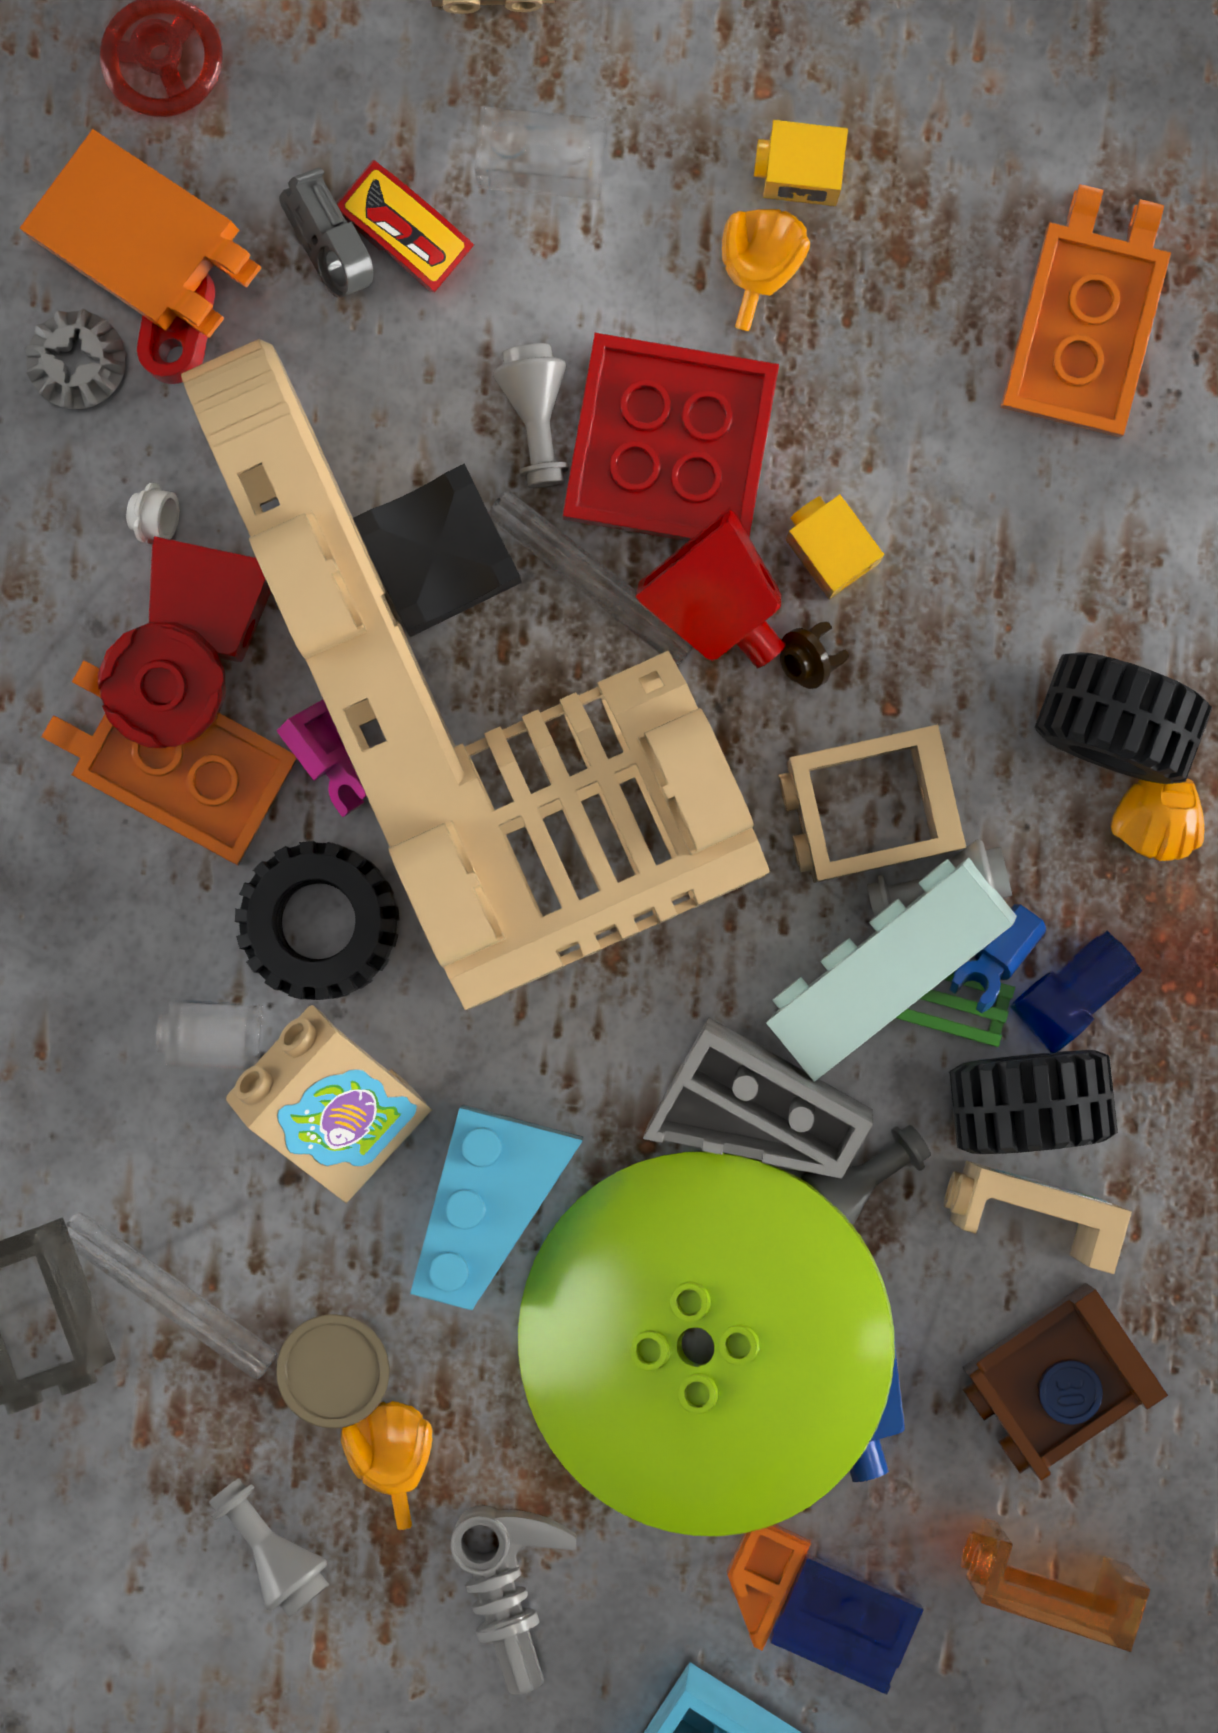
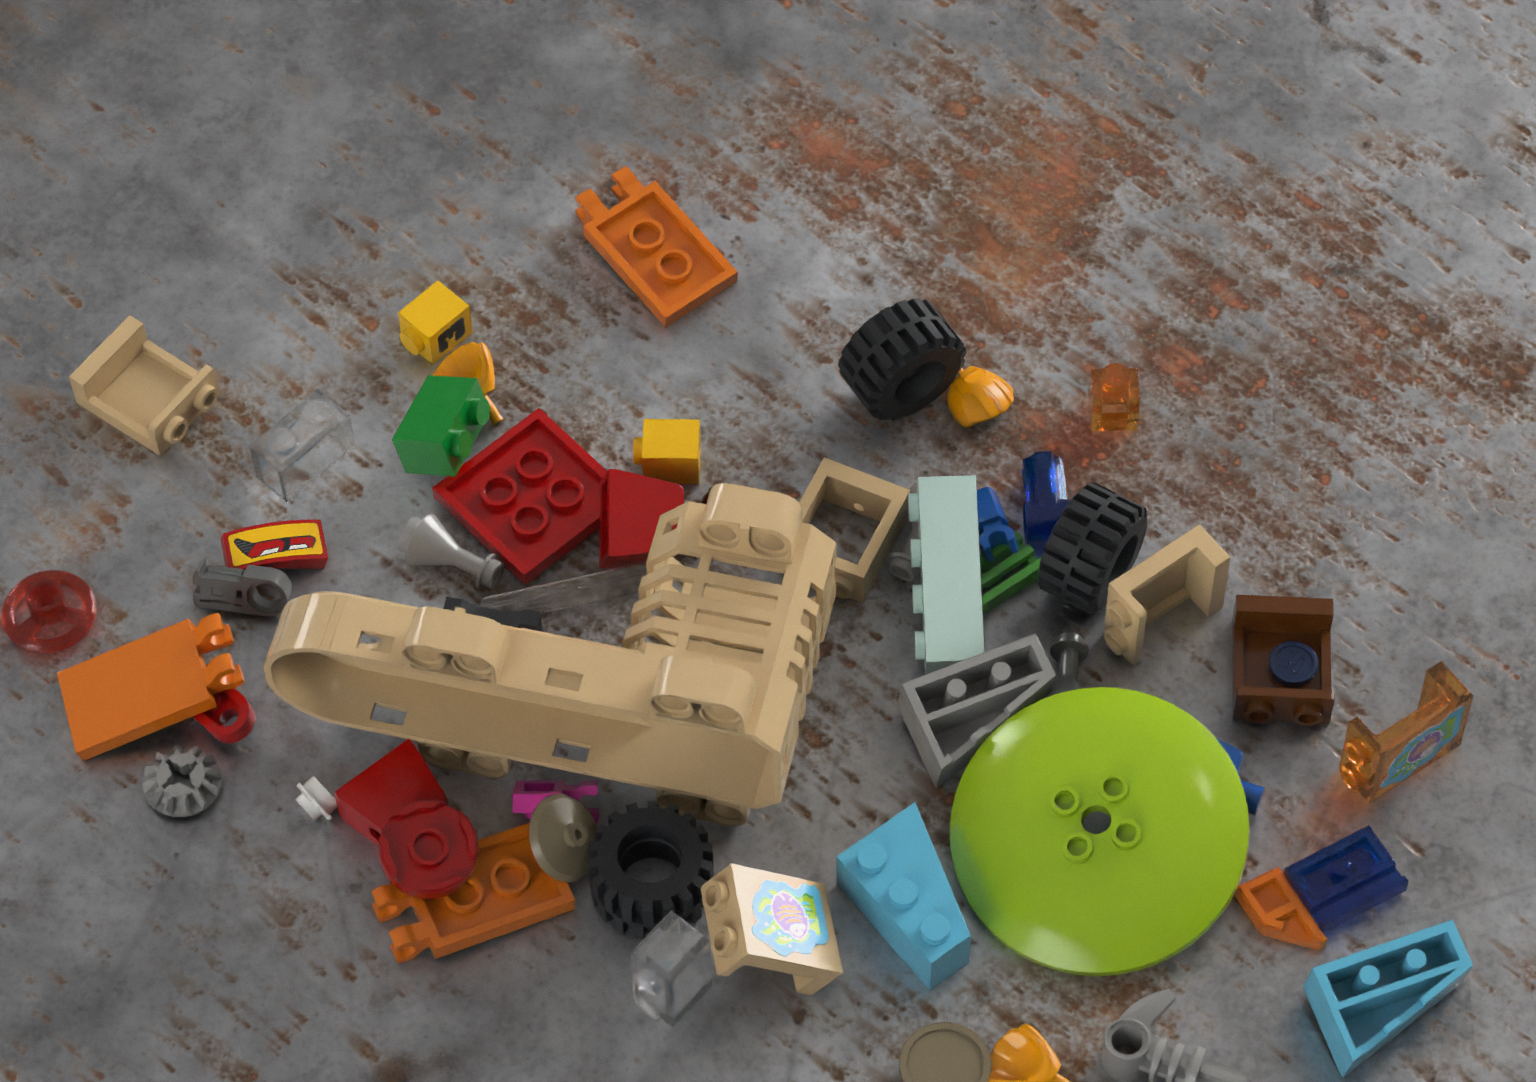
camera: 55 degrees left, 30 degrees down
none -> green brick [392,375,490,477]
none -> dark tan piece [529,794,597,882]

